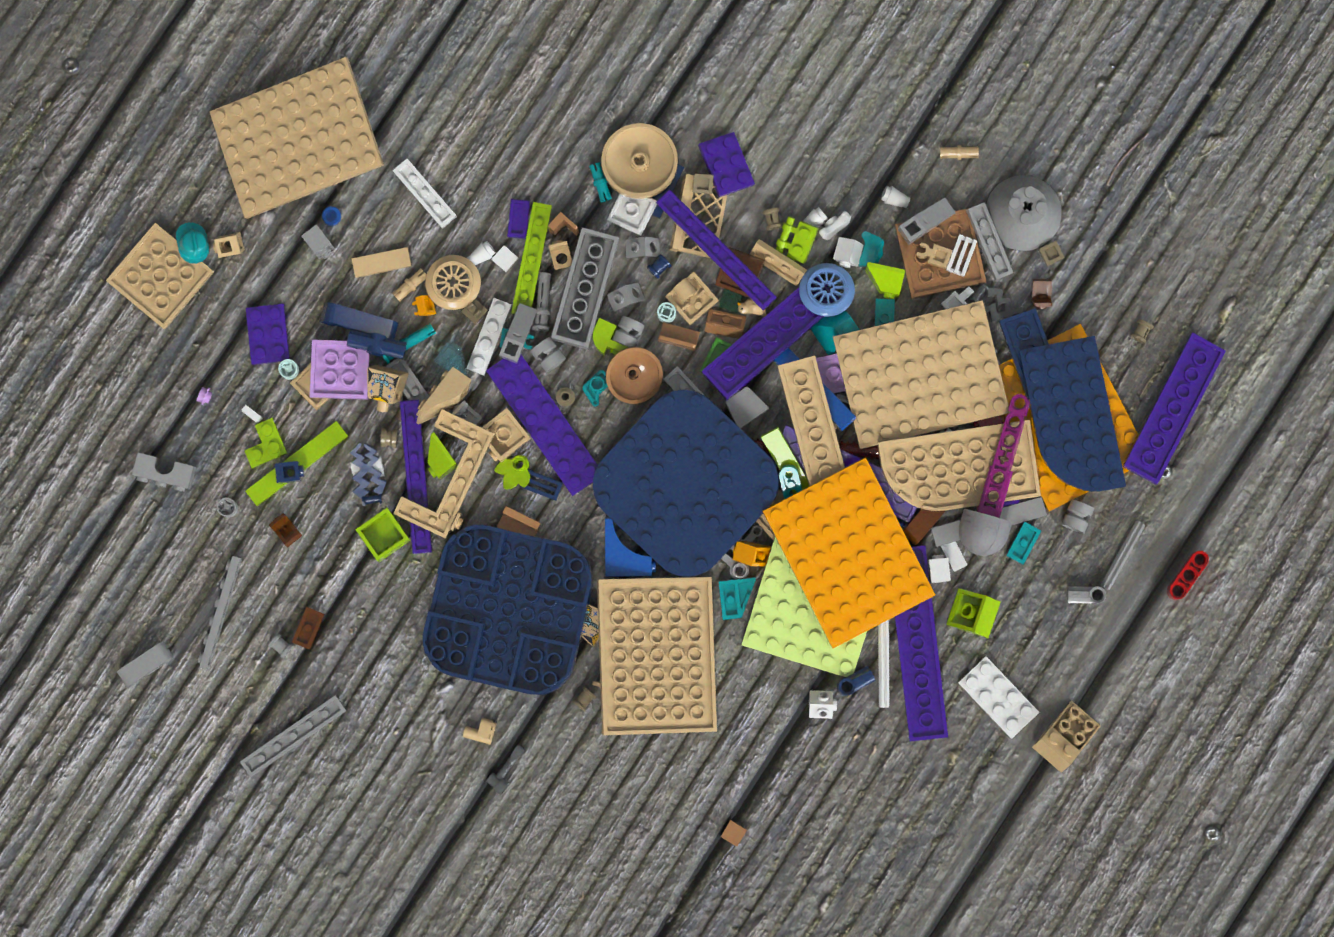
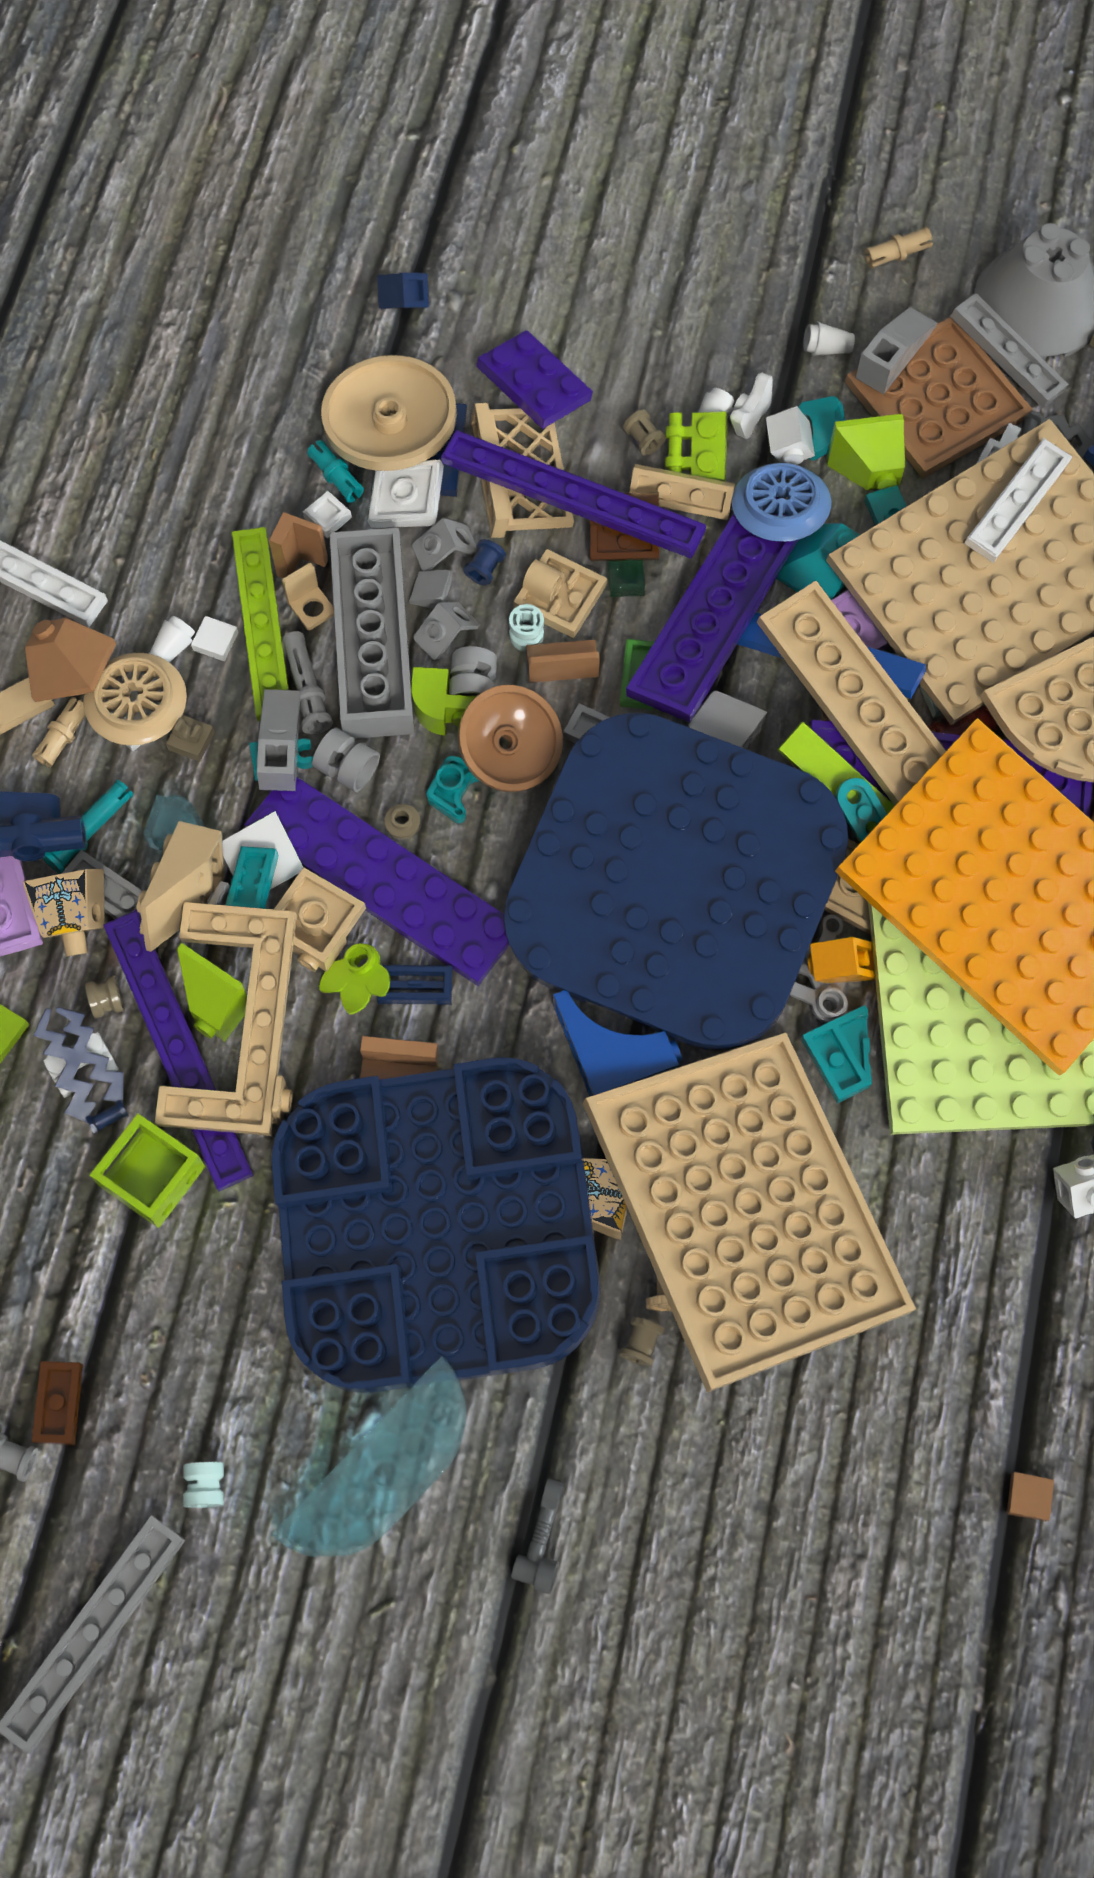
camera: 25 degrees left, 15 degrees down
light orange tile [412,295,436,316] -> none
tan piece [463,717,497,745] -> none
white plate [466,298,512,376] -> none
dark purple tile [507,199,530,239] -> none
dark tan plate [692,173,714,194] -> none
medium nougat slope [705,309,747,339] -> none
tan animal [737,298,767,317] -> none
tan plate [917,243,953,269] -> none
white tile [946,234,977,277] -> none
none -> medium nougat slope [25,618,117,702]
none -> light aqua wheel [183,1462,224,1508]
none -> white sticker [222,812,303,889]
none -> teal plate [225,846,279,909]
none -> clear light blue plate [271,1355,466,1557]
none -> white tile [303,491,352,538]
none -> dark blue panel [377,273,429,309]
none -> light grey slope [409,570,452,609]
none -> white tile [964,438,1072,563]

